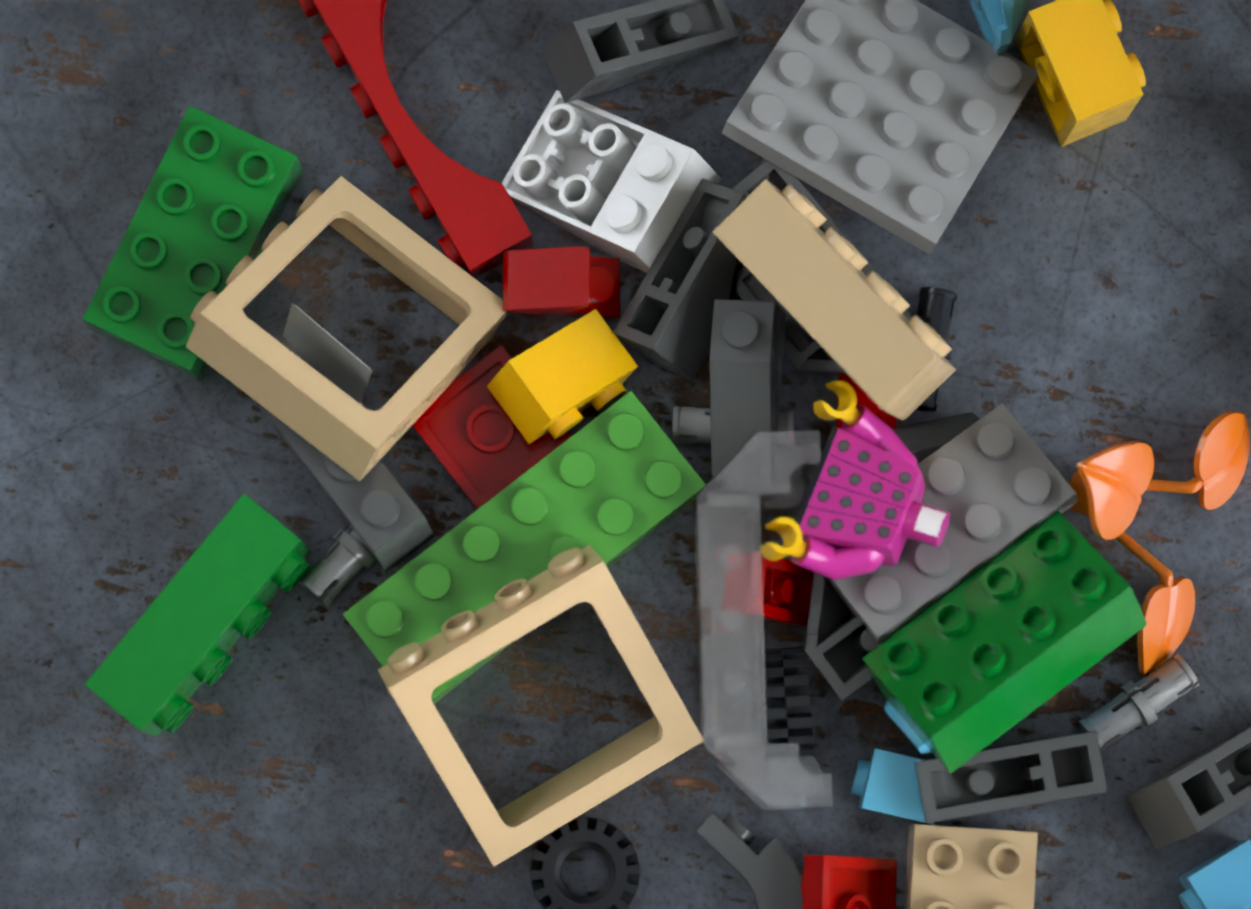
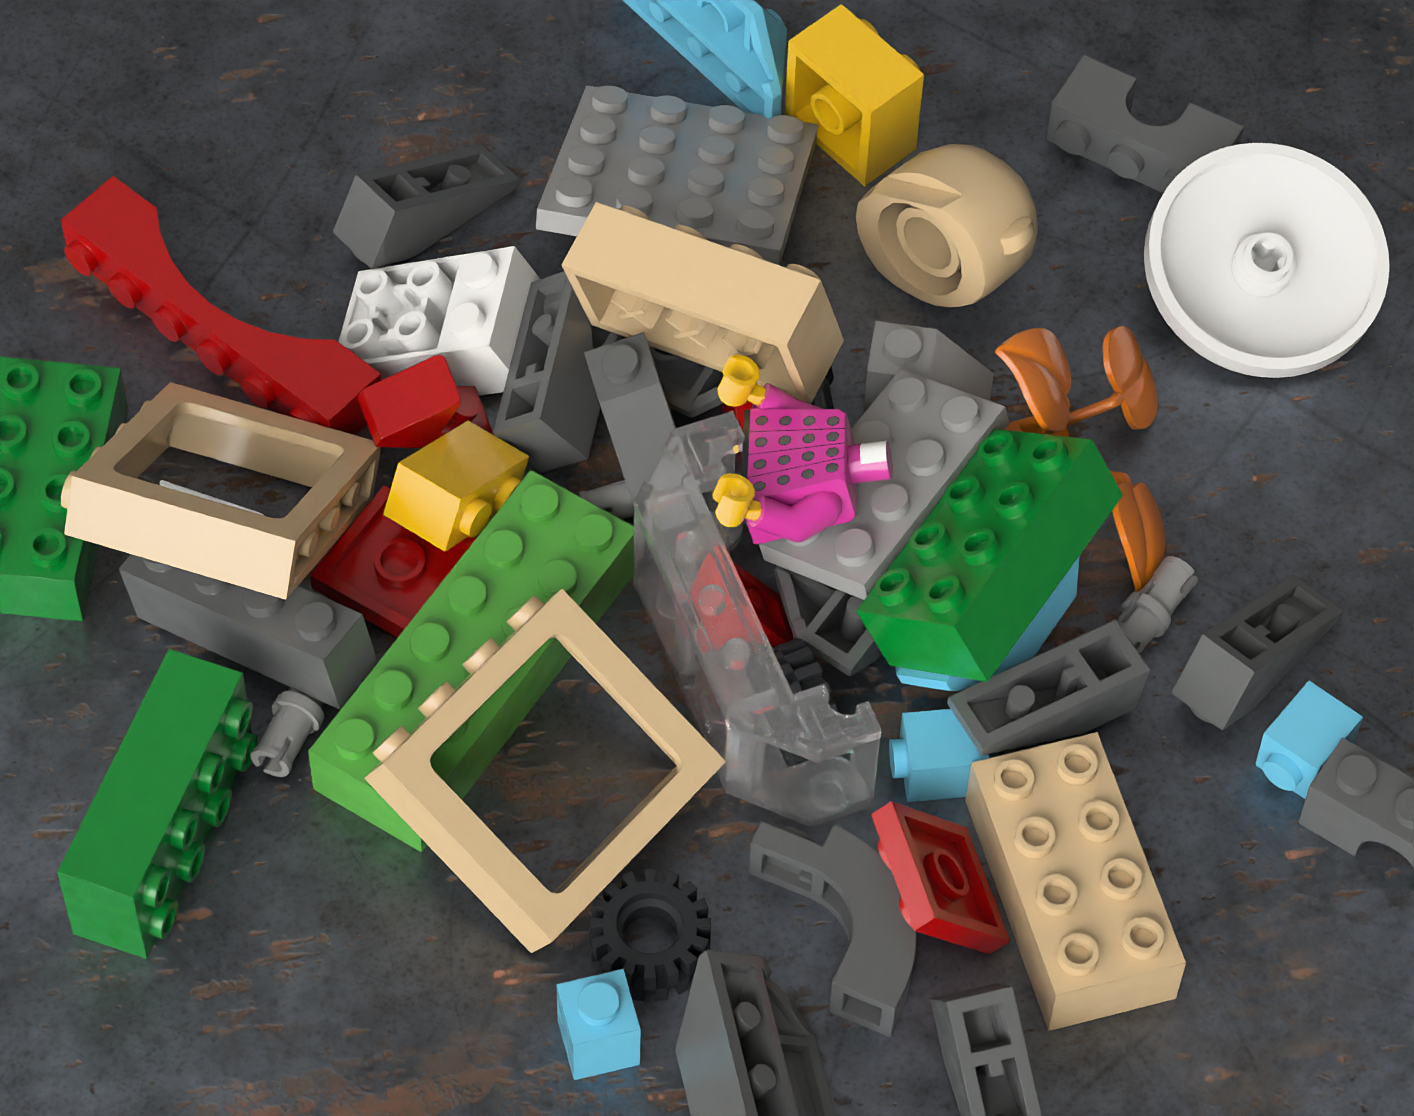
camera: 20 degrees left, 25 degrees down
none -> tan piece [856,144,1038,307]
none -> light grey slope [863,321,994,413]

